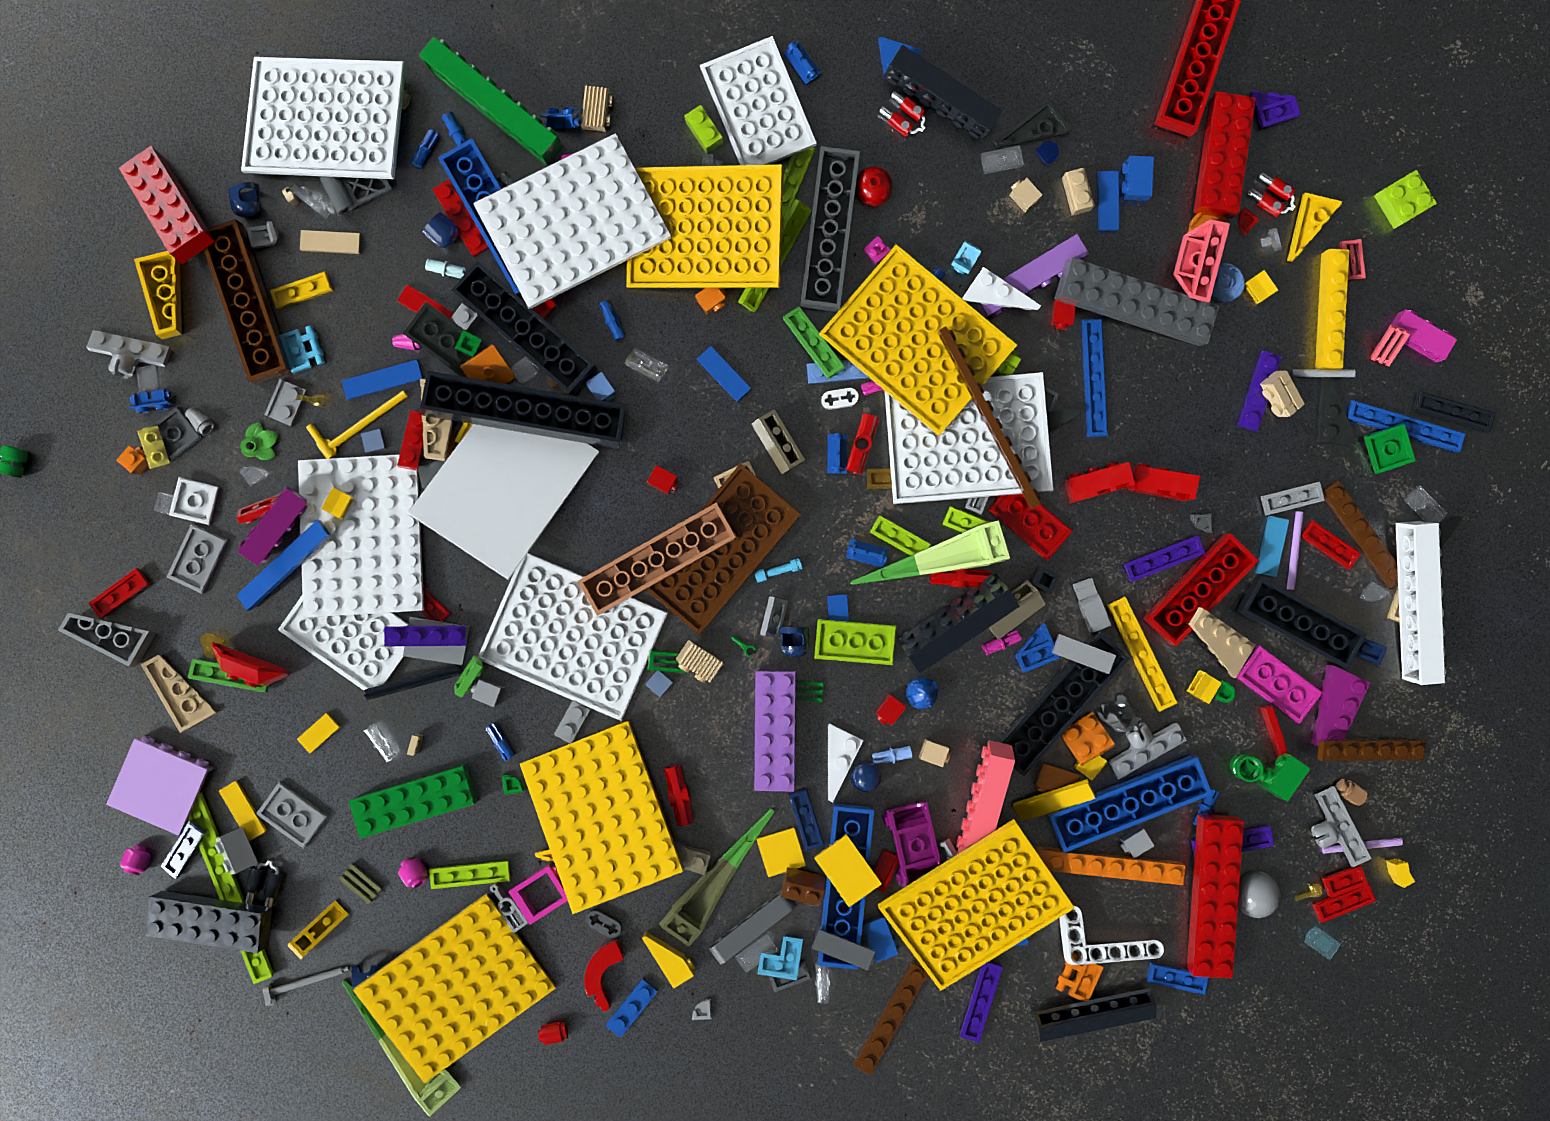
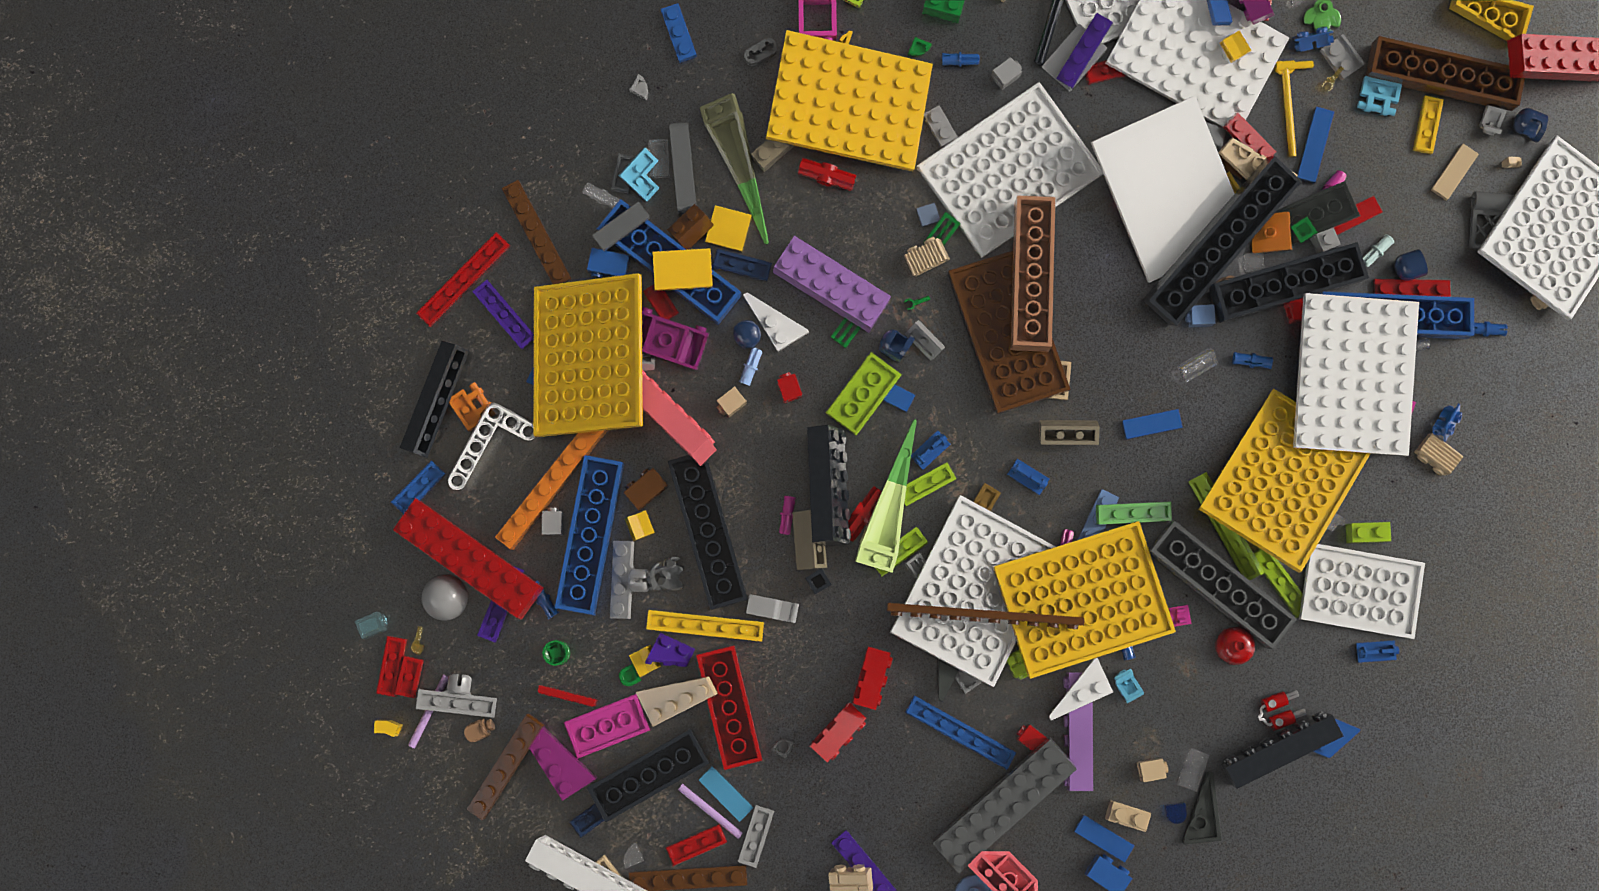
camera: 115 degrees right, 5 degrees down
clear plate [290,184,331,219] -> none
sand blue tile [361,429,386,453] -> none
blue axle [410,129,439,168] -> none
green brick [419,37,562,166] -> none
bright green plate [454,655,483,698] -> none
red arch [584,937,625,1012] -> none
yellow slope [642,932,696,988] -> none
red brick [647,465,679,494] -> none
orange brick [695,288,727,315] -> none
medium azure bar [754,558,802,583] -> none
white beam [821,388,858,410] -> none
red piece [845,413,880,475] -> none
blue helmet [905,678,939,709] -> none
red tile [987,494,1073,561] -> none
yellow tile [1013,779,1096,822] -> none
blue wing [1015,623,1060,673] -> none
light grey tile [1052,634,1116,674] -> none
orange plate [1061,712,1115,766] -> none
dark purple plate [1123,535,1205,582] -> none
green brick [1256,753,1310,802] -> none
none -> red tile [416,232,510,327]
none -> dark purple wing [645,633,695,667]
none -> blue hinge [1292,27,1334,52]

